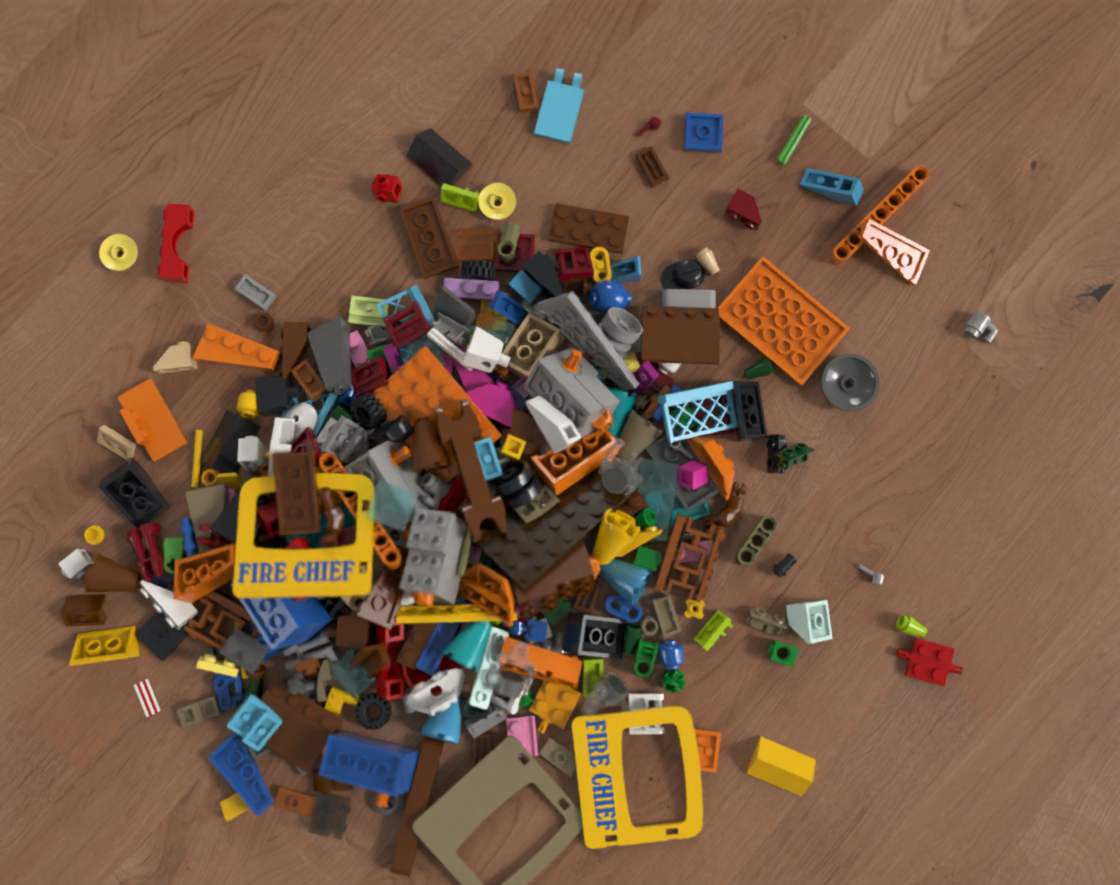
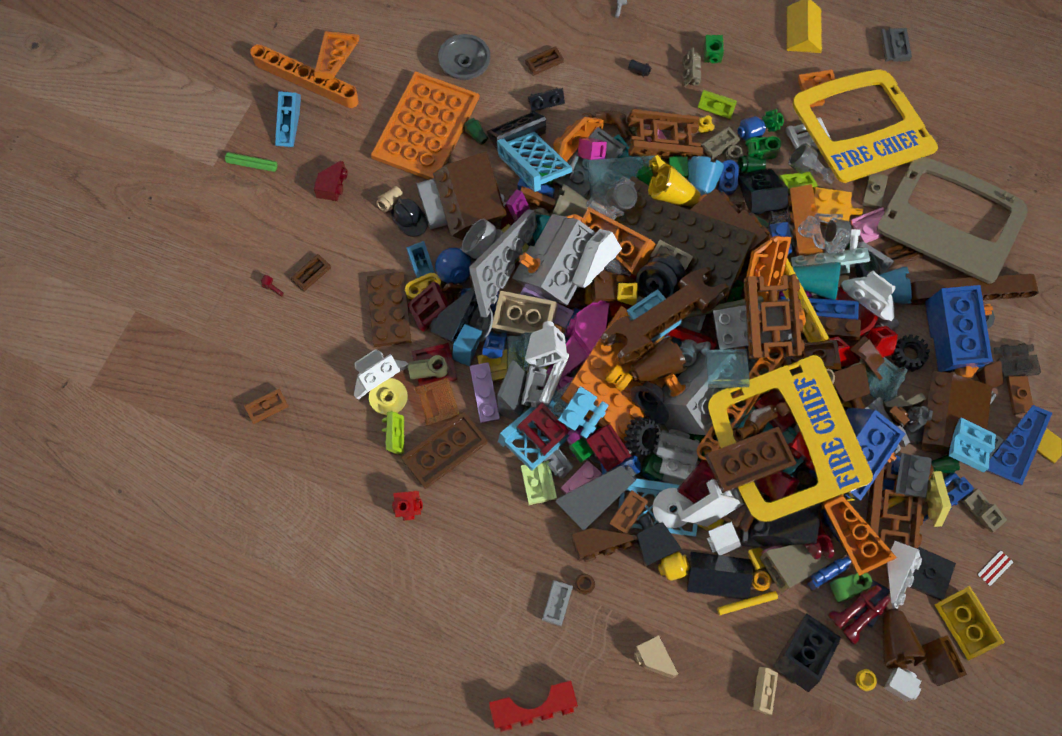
camera: 110 degrees left, 15 degrees down
orange bracket [118,379,188,462] -> none
orange wedge [193,323,282,372] -> none
yellow piece [322,687,361,715] -> none
black slope [406,128,473,186] -> none
black tyre [461,259,496,281] -> none
clear orange plate [476,312,495,331] -> none
medium azure tile [534,68,584,144] -> none
blue plate [684,113,723,153] -> none
olive beam [735,516,777,565] -> none
dark green hinge [775,443,815,470] -> none
light aqua slope [786,600,833,644] -> none
none -> white piece [354,349,408,399]
none -> reddish brown tile [525,46,564,76]
none -> medium azure plate [558,386,609,438]
none -> light orange wheel [605,364,633,392]
none -> dark orange fence [744,274,804,359]
none -> dark grey plate [880,28,912,62]

